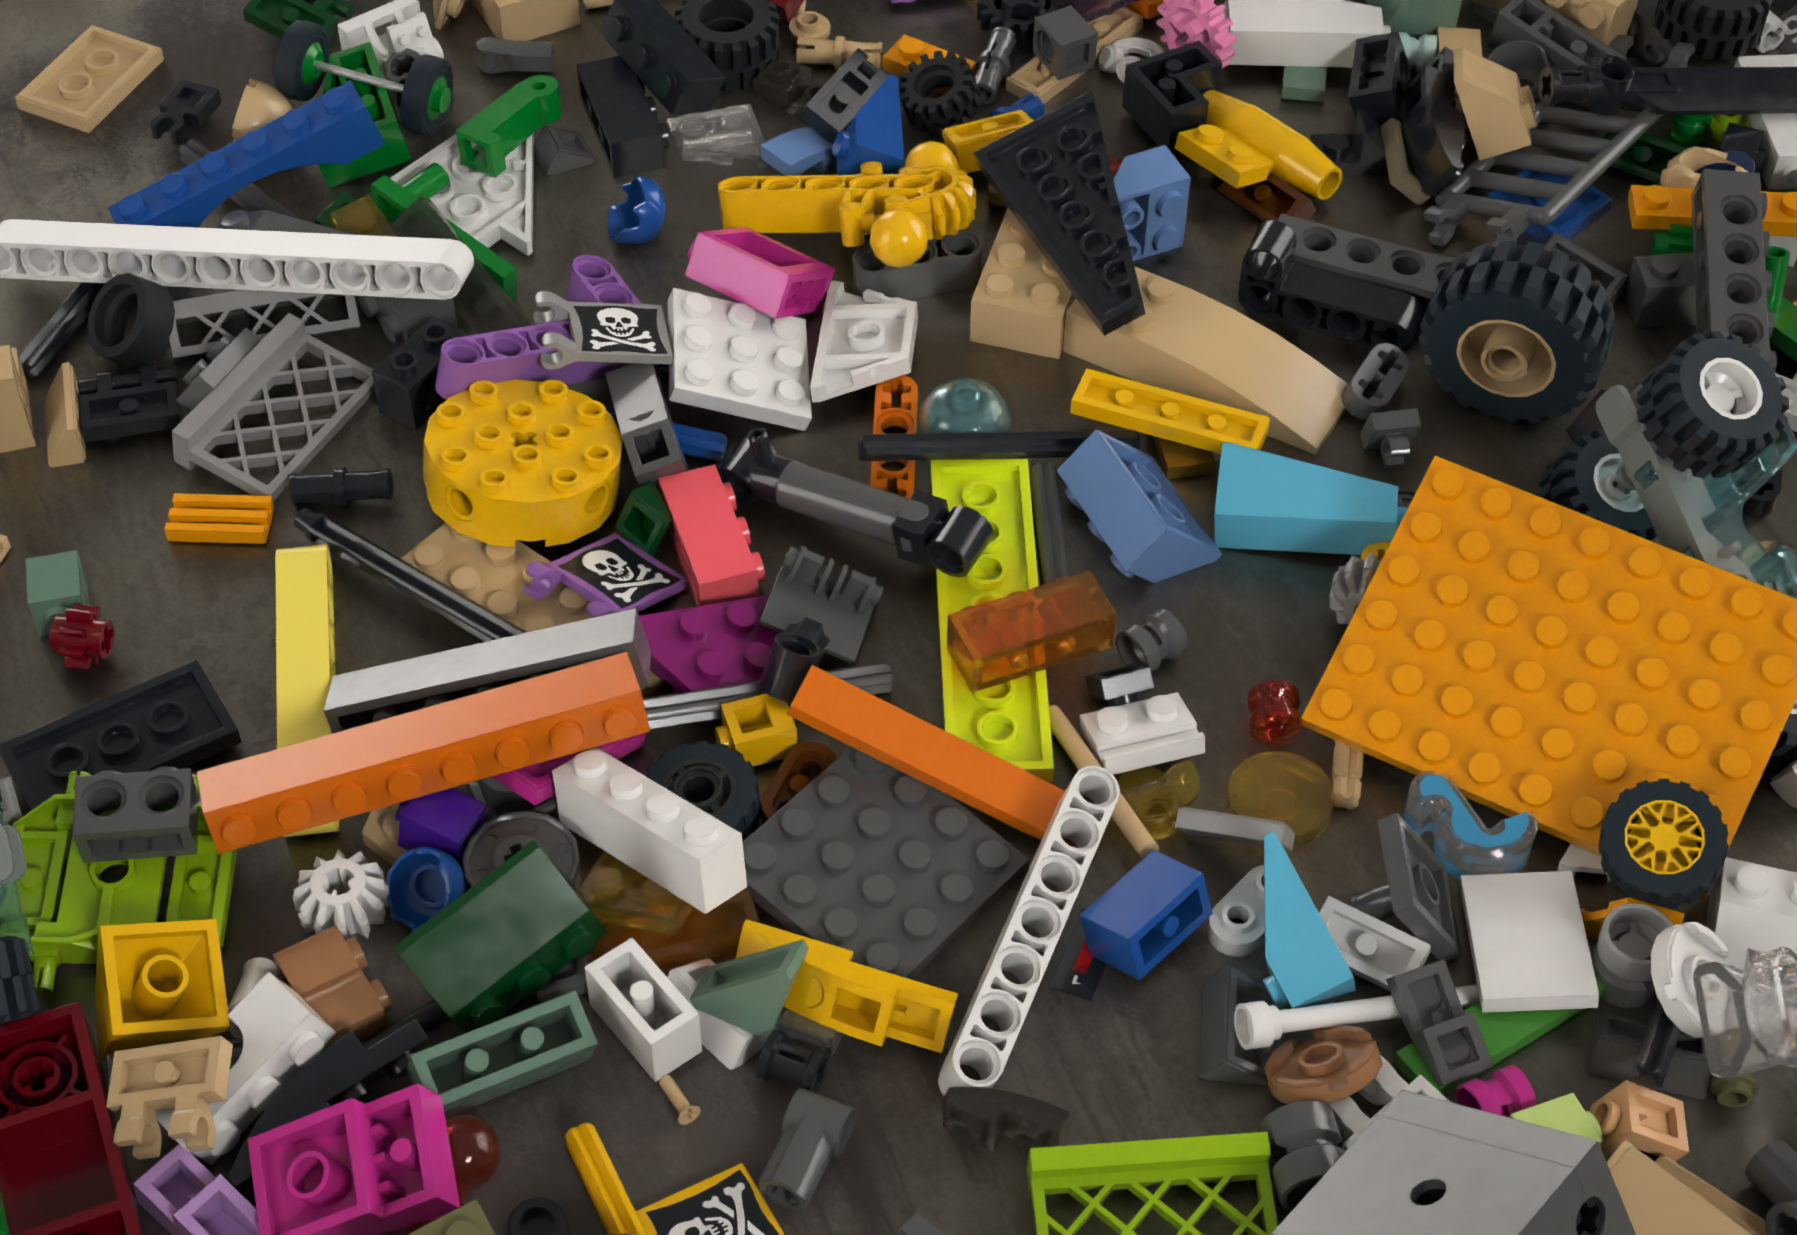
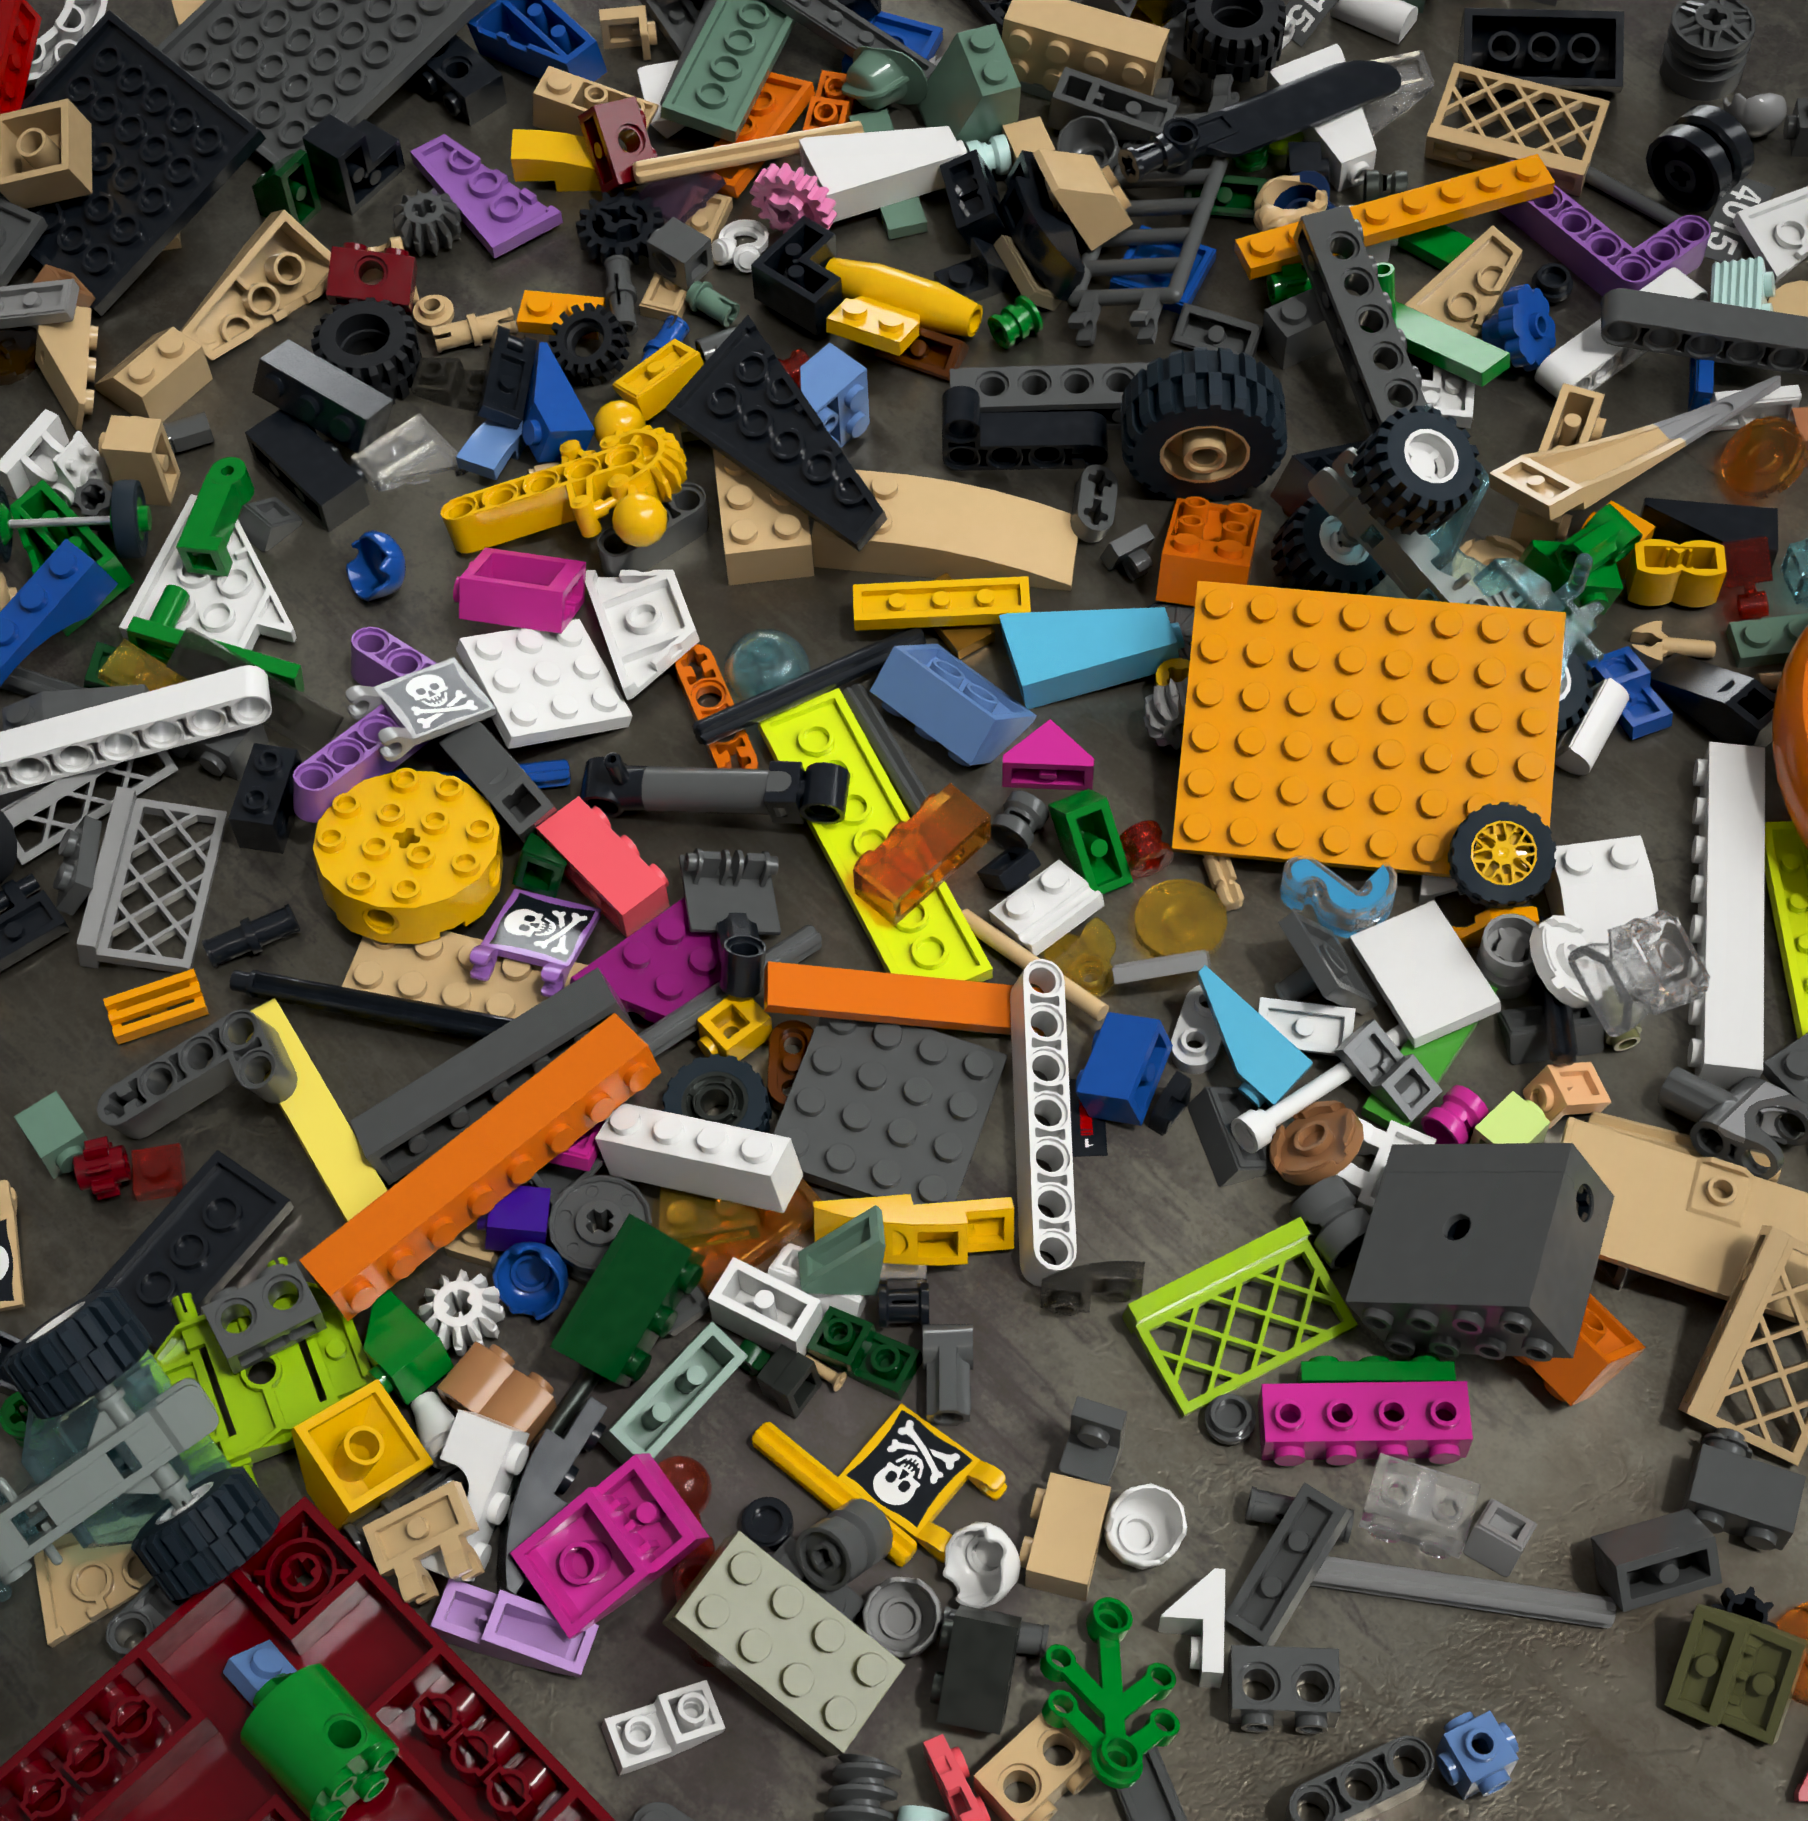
camera: 20 degrees left, 10 degrees up
none -> dark grey beam [97,1009,298,1139]
none -> tan brick [98,415,181,506]
none -> clear red plate [131,1143,186,1202]
none -> green slope [363,1290,454,1405]
none -> sand green pin [685,281,740,327]
none -> pearl dark grey piece [739,1339,822,1419]
none -> dark green slope [806,1306,923,1401]
none -> green bush [987,295,1043,349]
none -> dark pink slope [1002,719,1094,790]
none -> green slope [1048,788,1133,894]
none -> black tile [1148,1070,1192,1136]
none -> orange slope [1156,496,1262,606]

